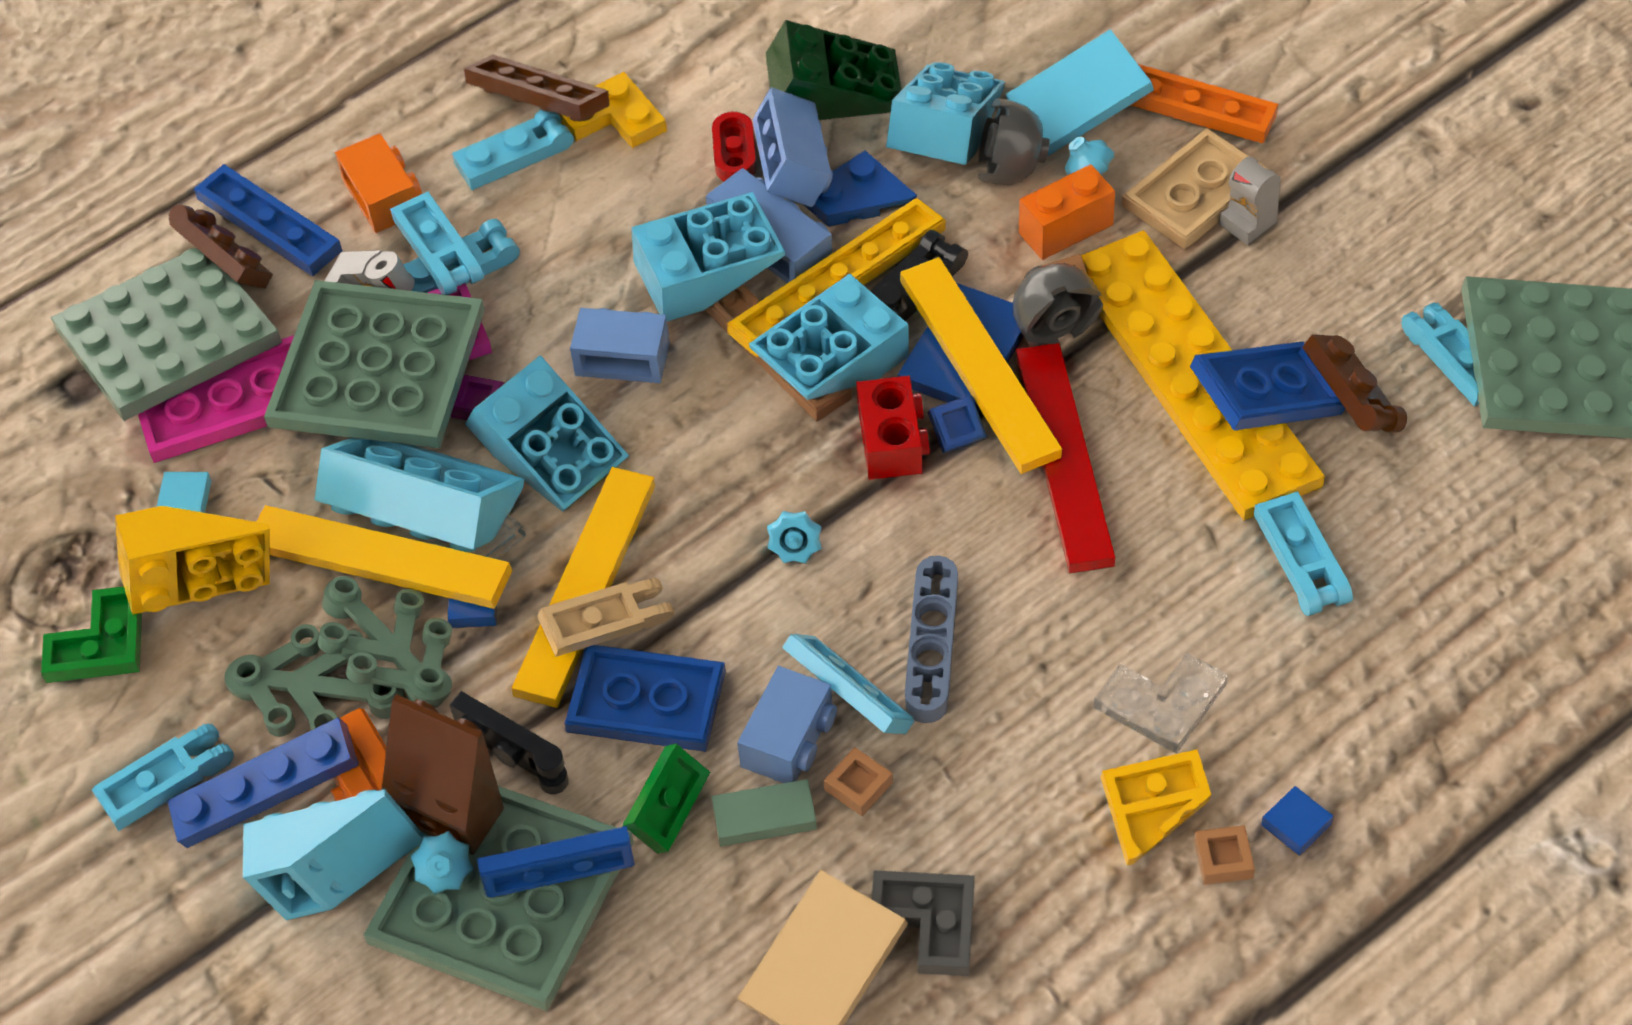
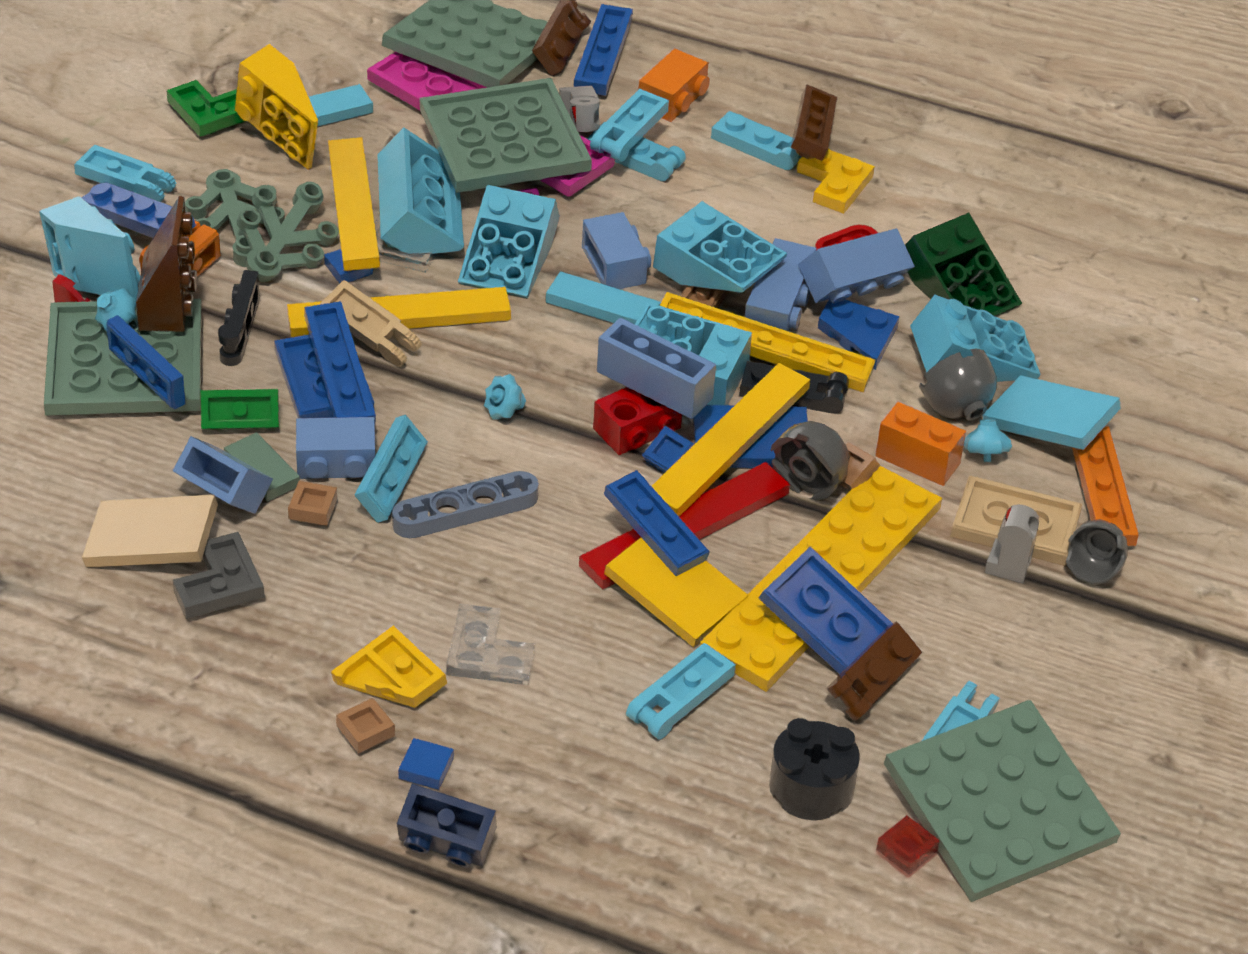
camera: 55 degrees right, 10 degrees down
none -> red tile [52,274,90,302]
none -> medium blue brick [173,436,273,514]
none -> blue plate [304,301,376,424]
none -> dark blue brick [396,784,497,868]
none -> medium azure tile [546,271,661,324]
none -> medium blue brick [597,317,716,419]
none -> blue tile [604,470,710,576]
none -> yellow tile [604,538,749,648]
none -> black brick [769,718,860,821]
none -> clear red plate [876,815,940,875]
none -> dark grey hair [1066,519,1128,585]

